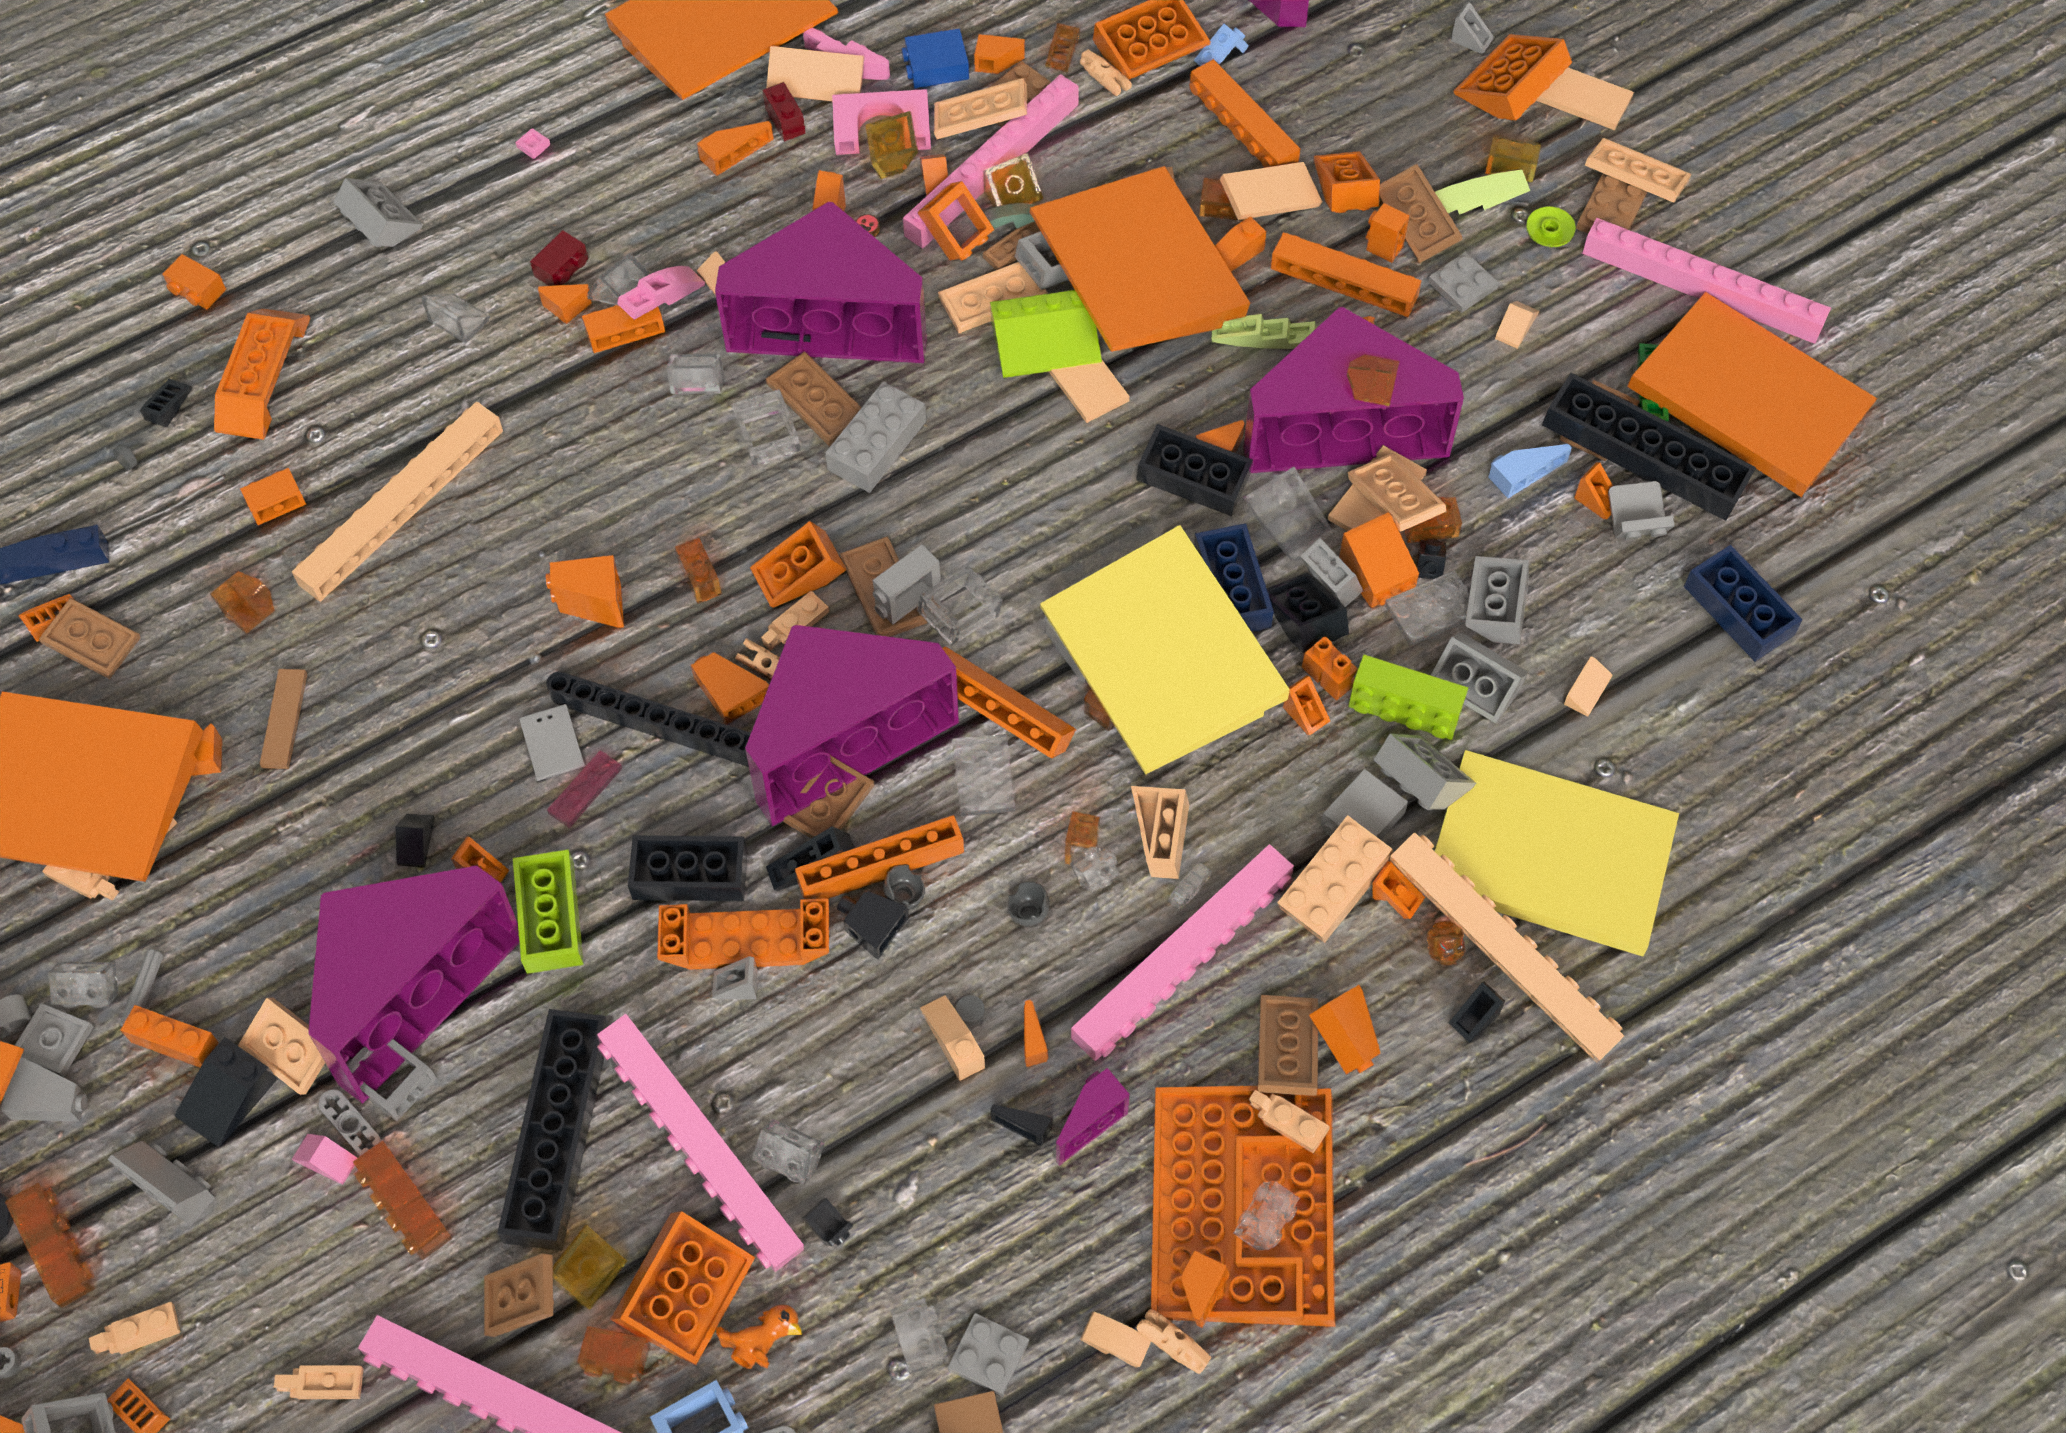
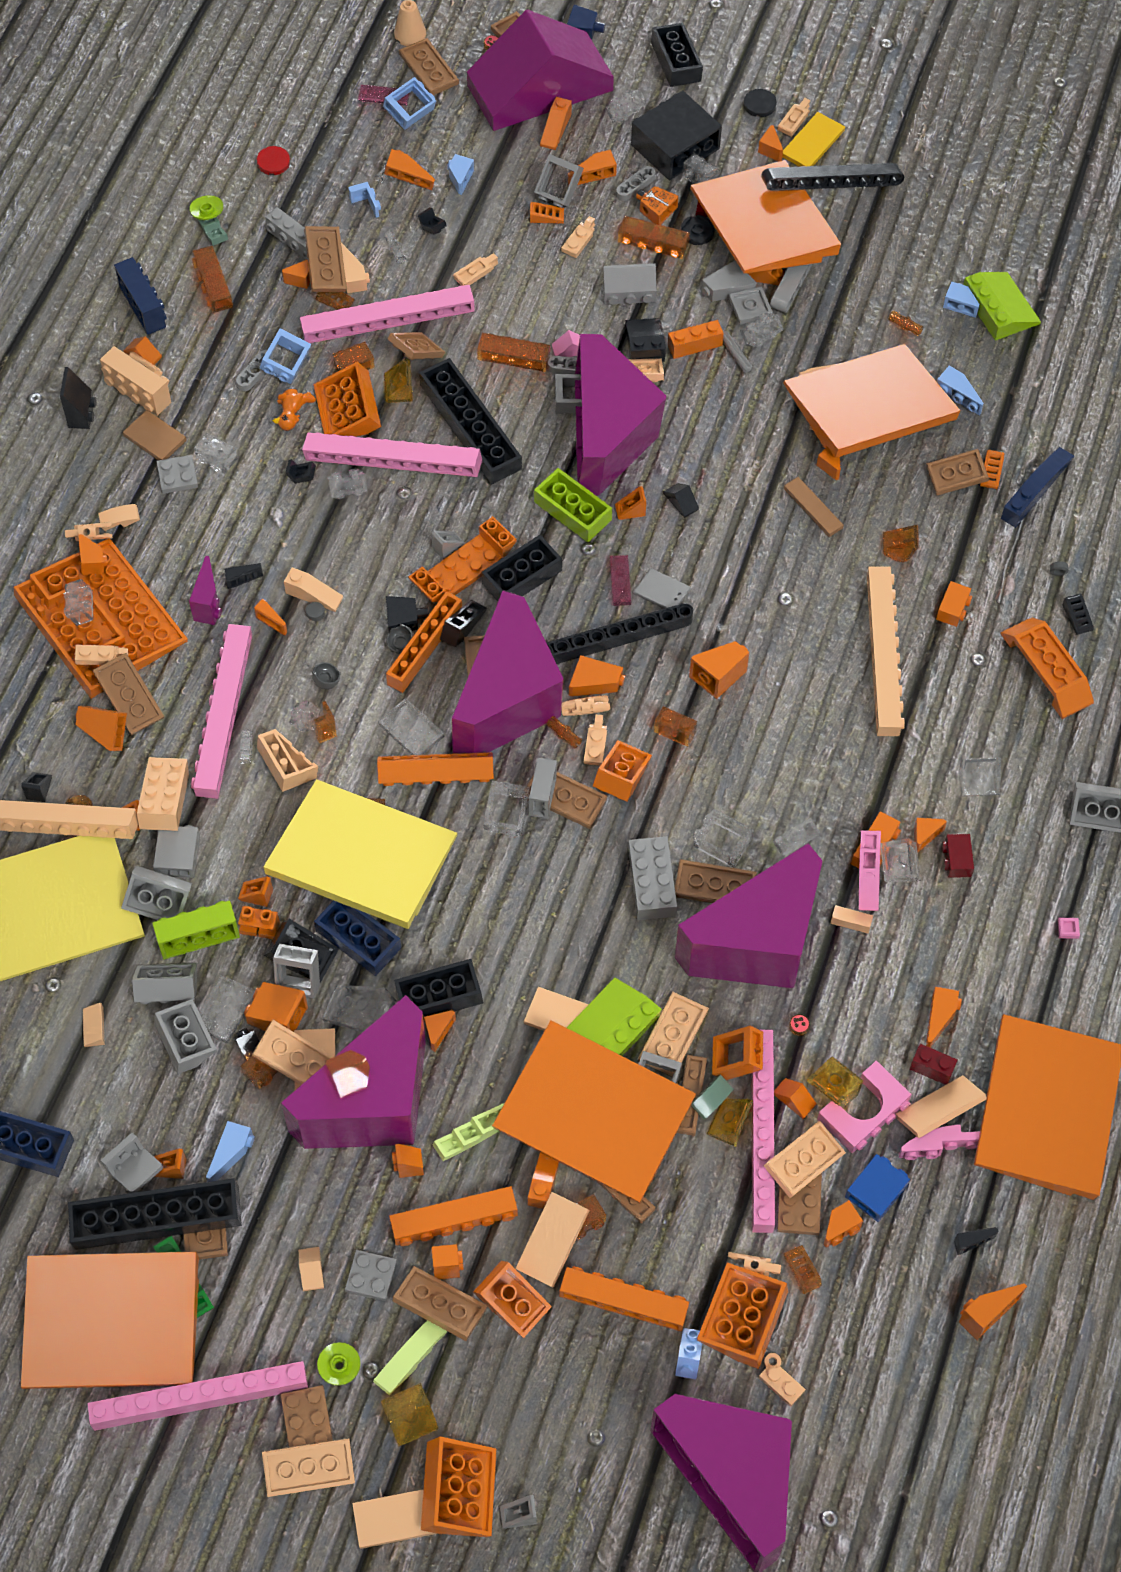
camera: 140 degrees right, 0 degrees up
orange slope [812,170,846,211] -> none

